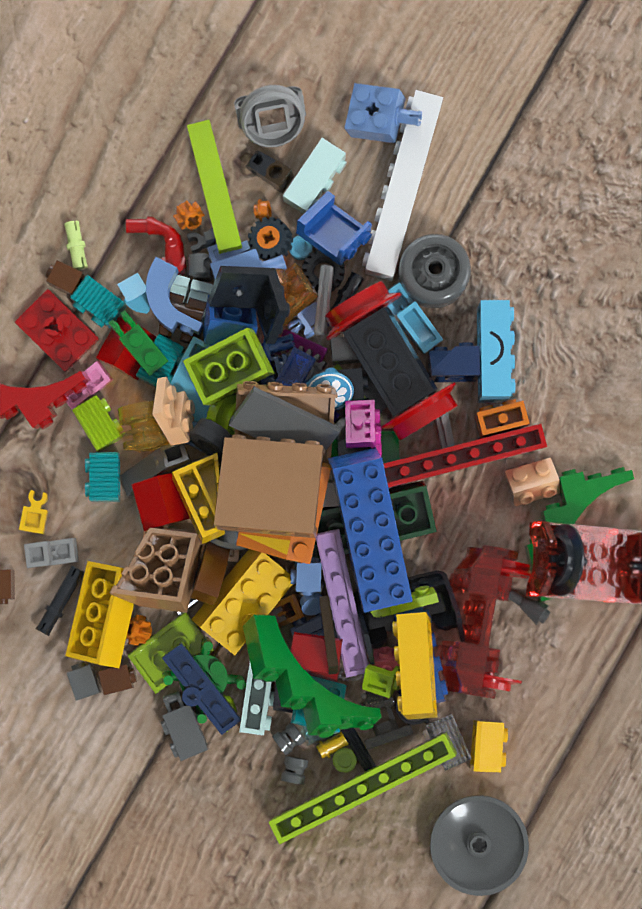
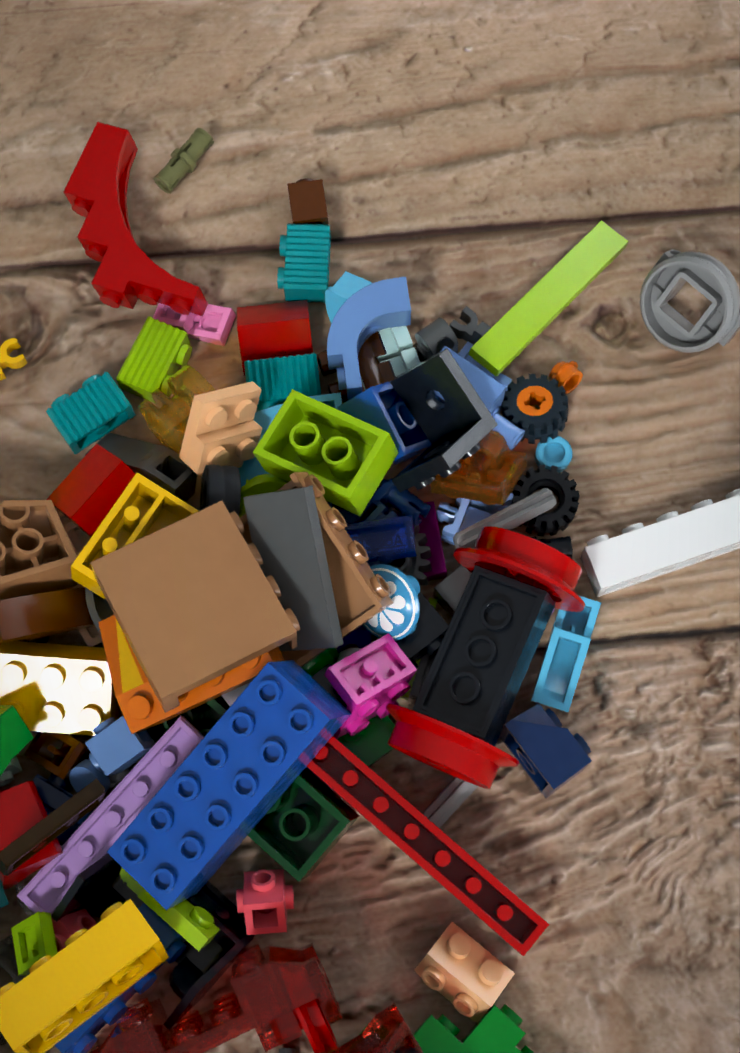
camera: 60 degrees right, 10 degrees down
red plate [15,289,99,373] -> none
yellowish green pin [64,221,88,270] -> none
green hinge [109,310,168,377] -> none
red piece [126,216,186,276] -> none
orange gear [173,200,205,231] -> none
leg [246,150,294,193] -> none
light aqua brick [283,138,347,214] -> none
panel [296,191,372,265] -> none
dark grey wheel [398,234,471,308] -> none
orange brick [474,399,530,439] -> none
medium azure brick [477,300,515,403] -> none
none -> coral brick [236,869,294,935]

